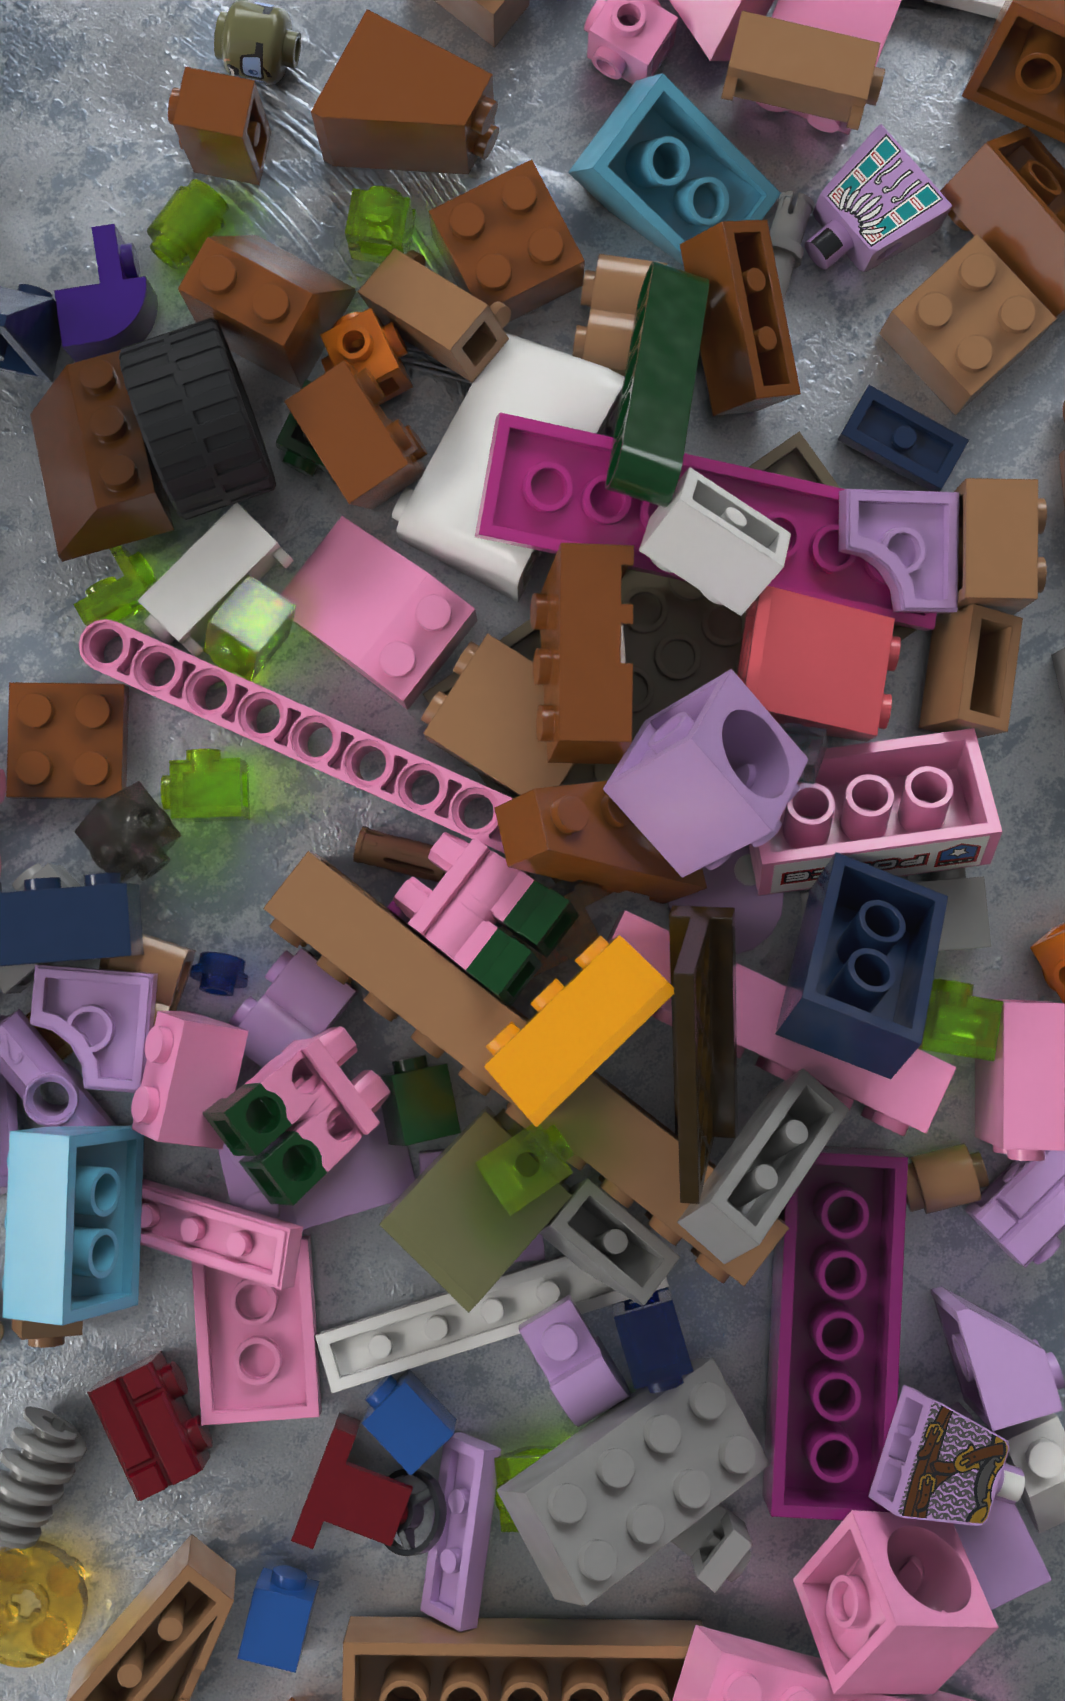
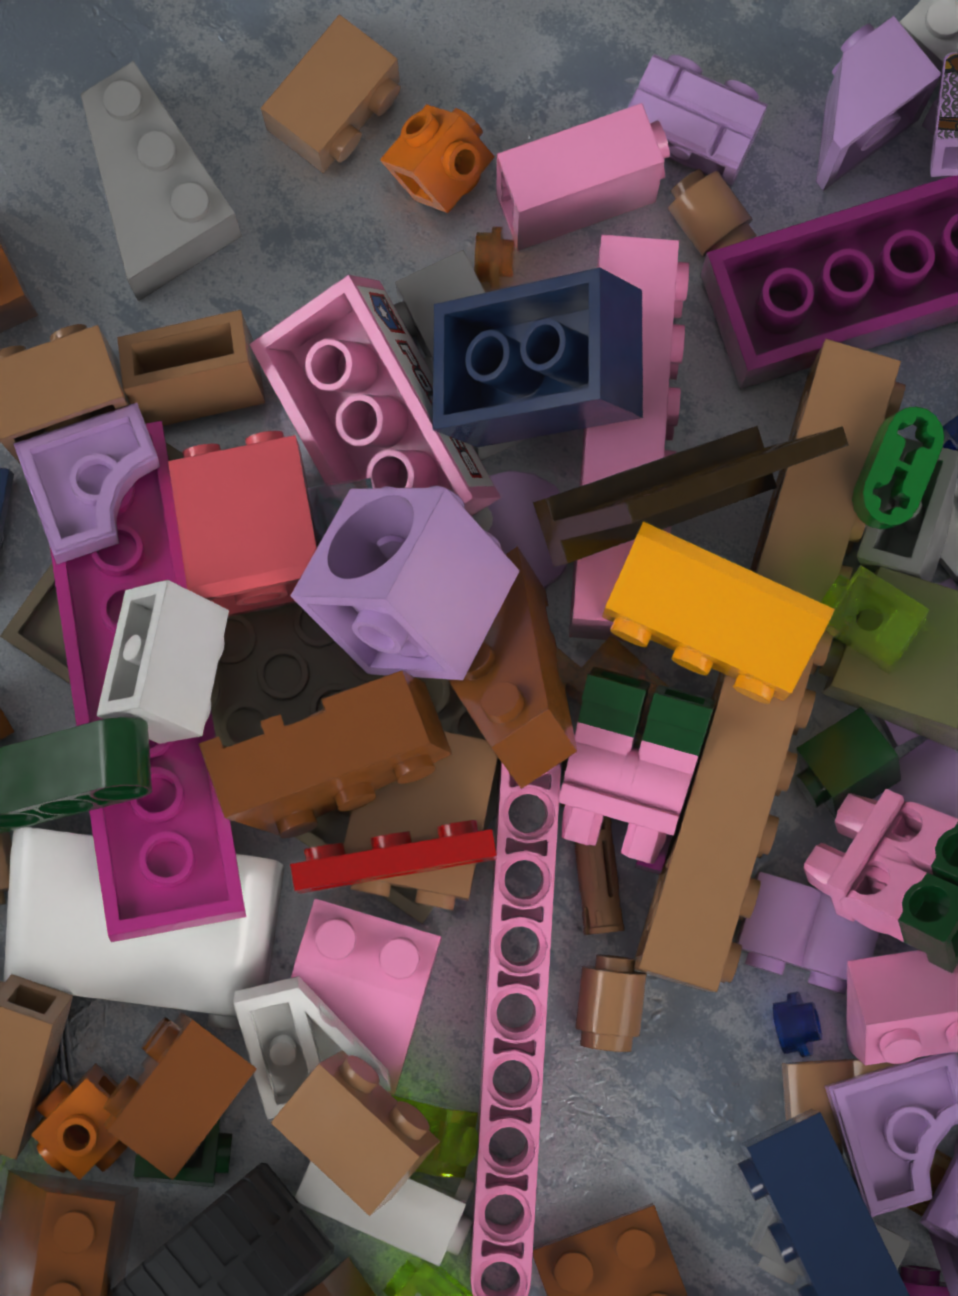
camera: 110 degrees left, 5 degrees down
clear smoke brick [74,781,182,883] -> none
clear neon green brick [161,749,250,823] -> none
light grey brick [677,1069,849,1264] -> none
clear neon green brick [918,979,1003,1061] -> none
none -> white wing [233,976,391,1120]
none -> medium nougat brick [271,1050,440,1216]
none -> red plate [290,820,497,894]
none -> clear orange plate [474,226,515,290]
none -> medium nougat brick [575,954,647,1052]
none -> green beam [852,406,944,530]

